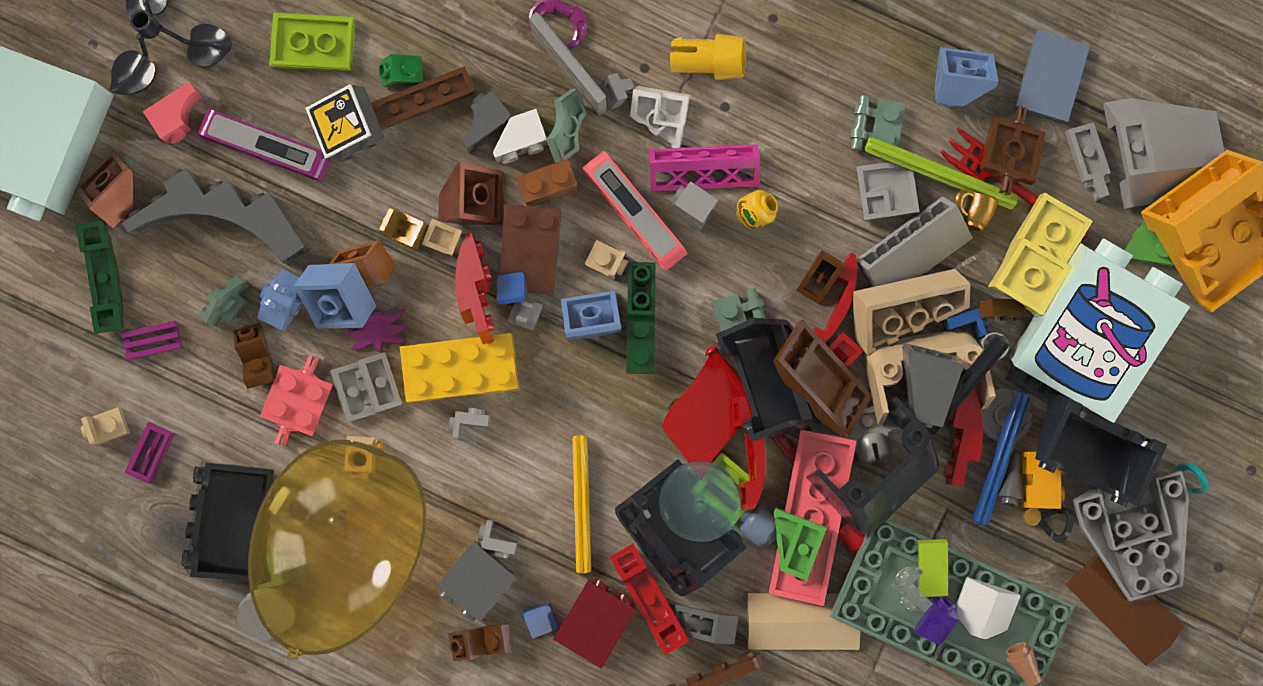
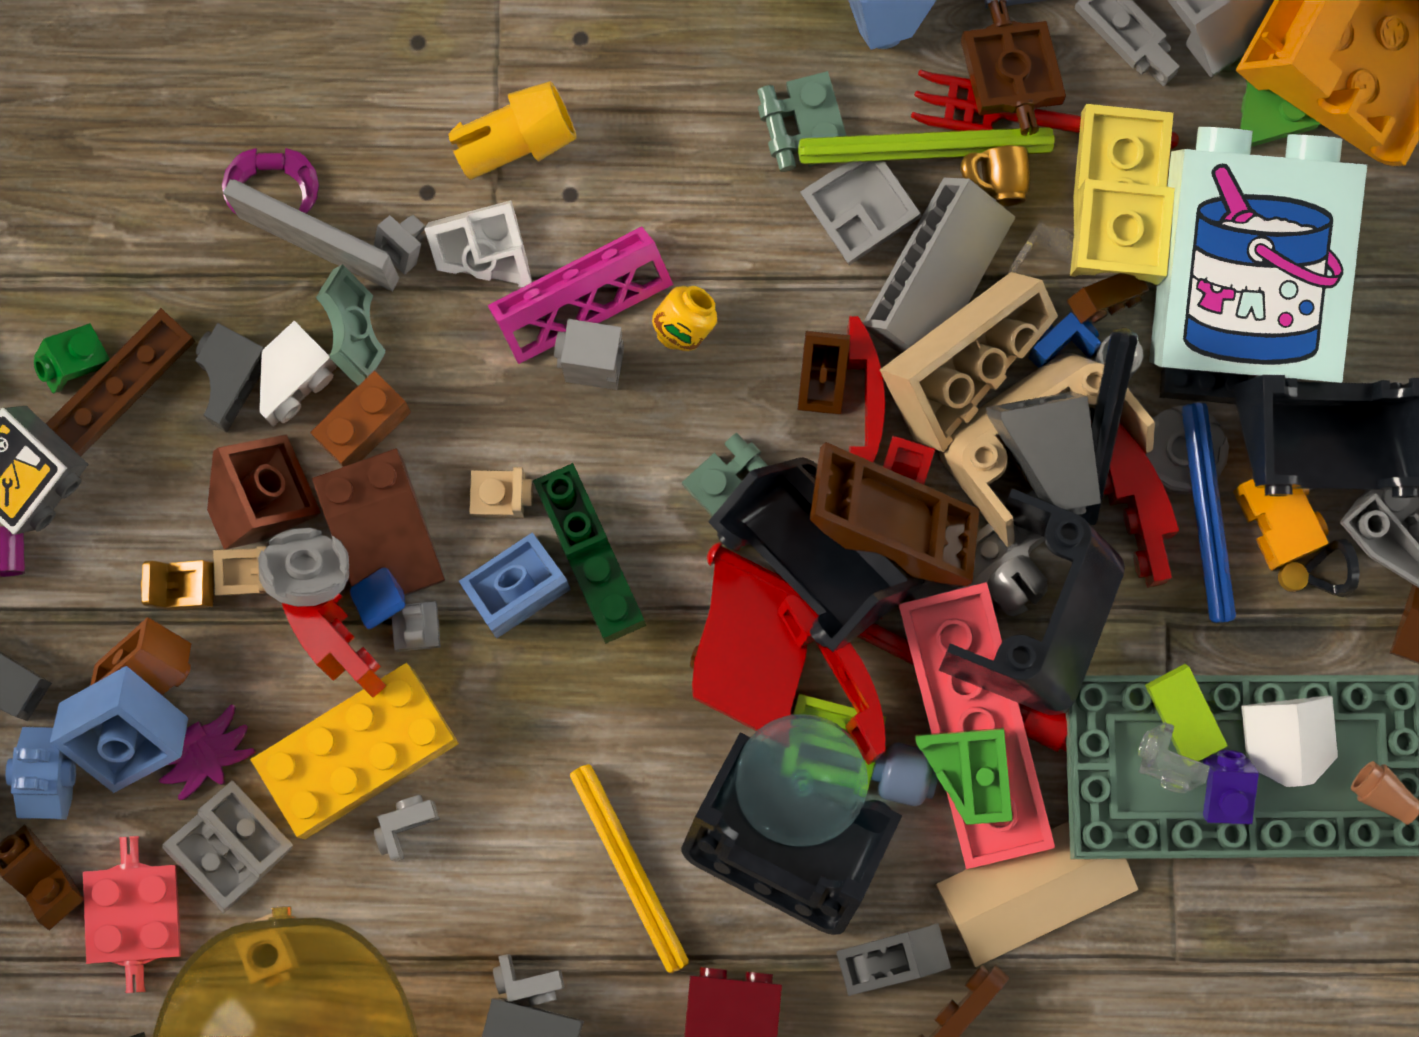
camera: 20 degrees left, 5 degrees down
beam [582,151,687,271] -> none
red slope [609,543,689,656] -> none
dark grey cone [997,454,1024,507] -> none
none -> light grey tile [258,528,349,607]

